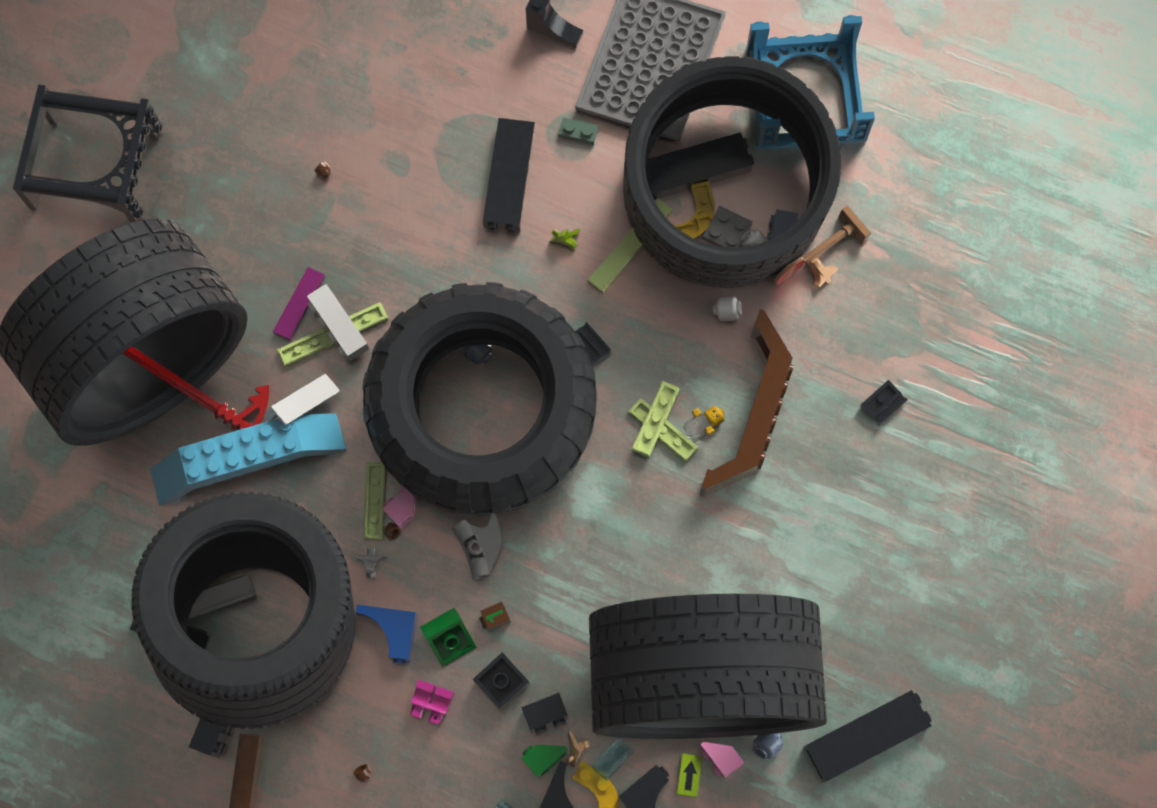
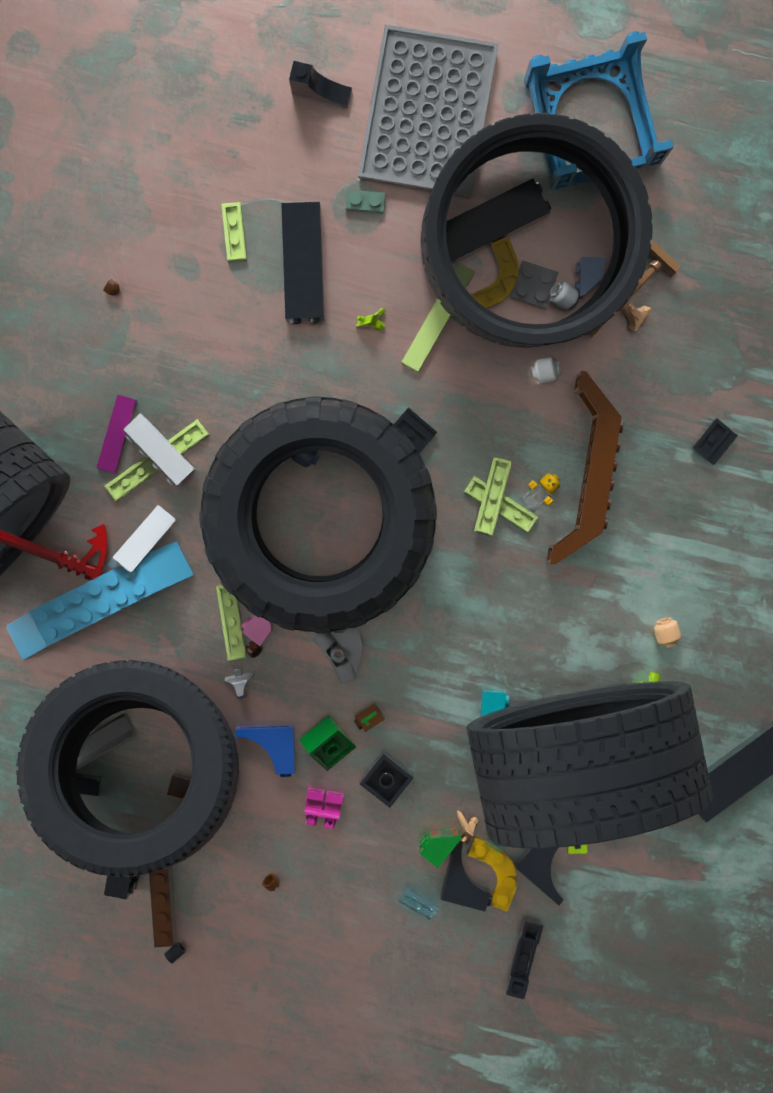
camera: 10 degrees left, 15 degrees up
black brick [521,693,568,735] -> none
none -> yellowish green tile [221,202,247,262]
none -> light nougat head [654,618,682,647]

